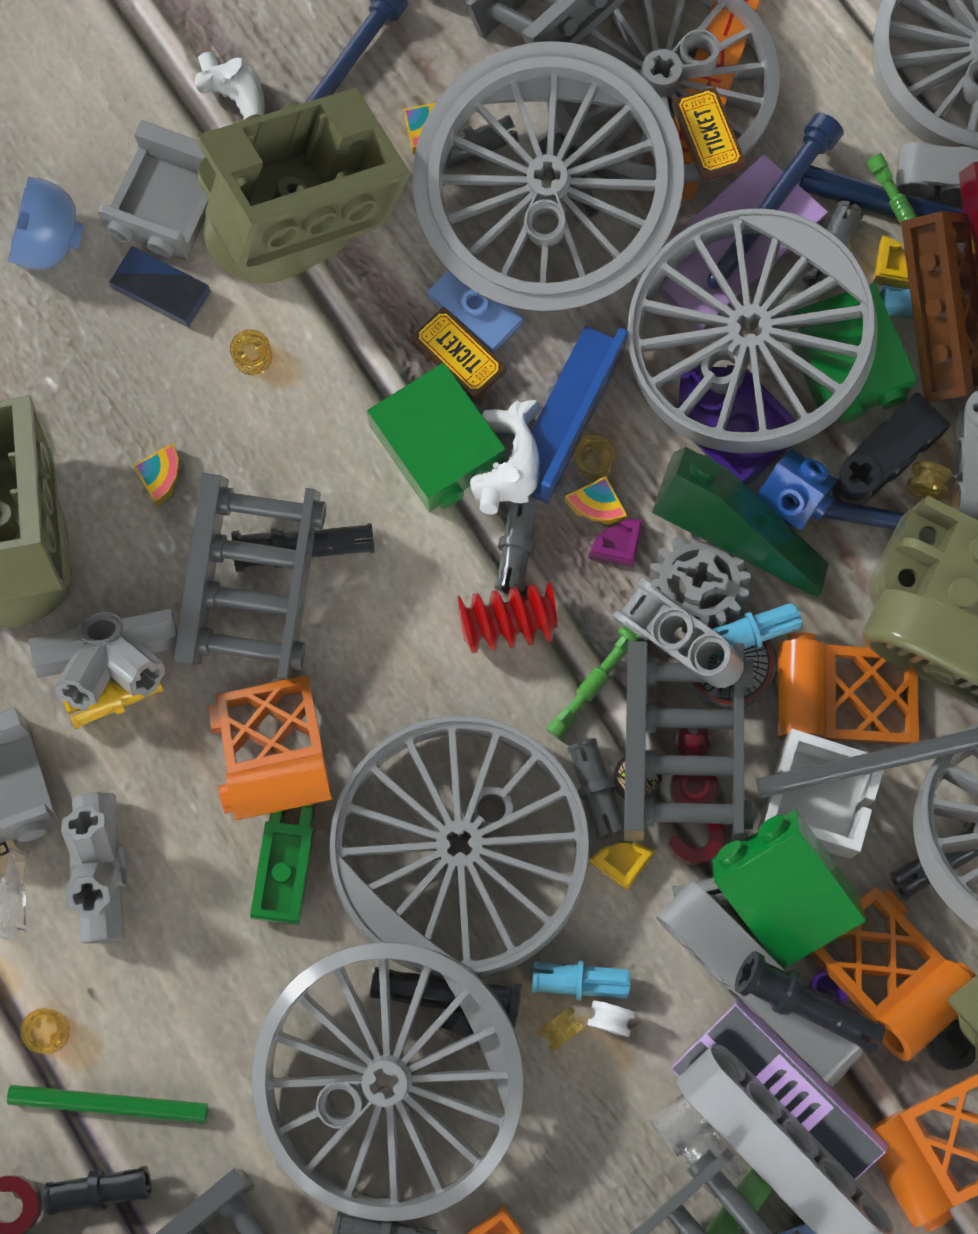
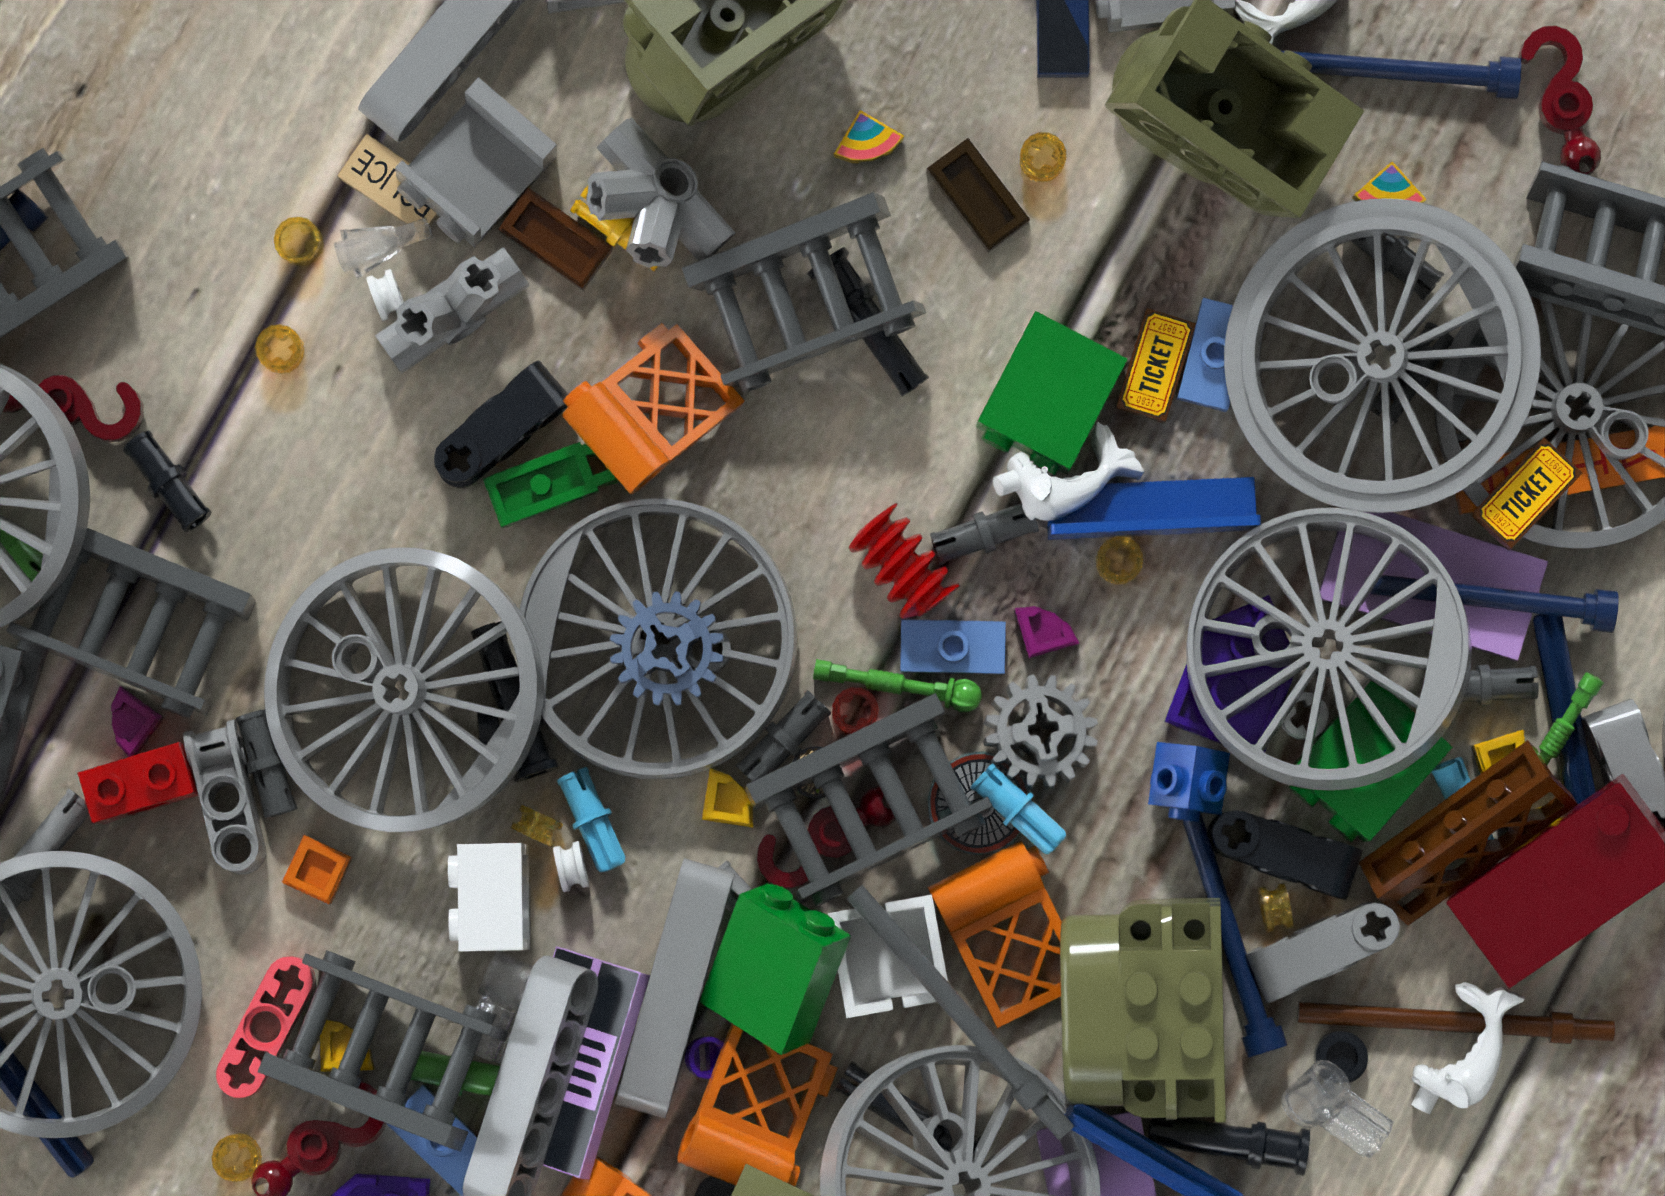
camera: 60 degrees right, 10 degrees up
green bar [7,1085,208,1124] -> none
tile [564,476,627,525] -> none
light grey piece [612,577,744,688] -> none
dark green wedge [652,447,829,598] -> none
black pin [734,951,885,1053] -> none
none -> white bush [366,269,404,321]
none -> black piece [434,360,568,488]
none -> white piece [448,843,530,951]
none -> reddish brown tile [498,187,613,291]
none -> sand blue gear [610,591,724,706]
none -> clear red bush [832,687,879,734]
none -> medium blue plate [900,619,1006,675]
none -> dark brown tile [926,138,1030,253]
none -> white bush [1281,692,1329,740]

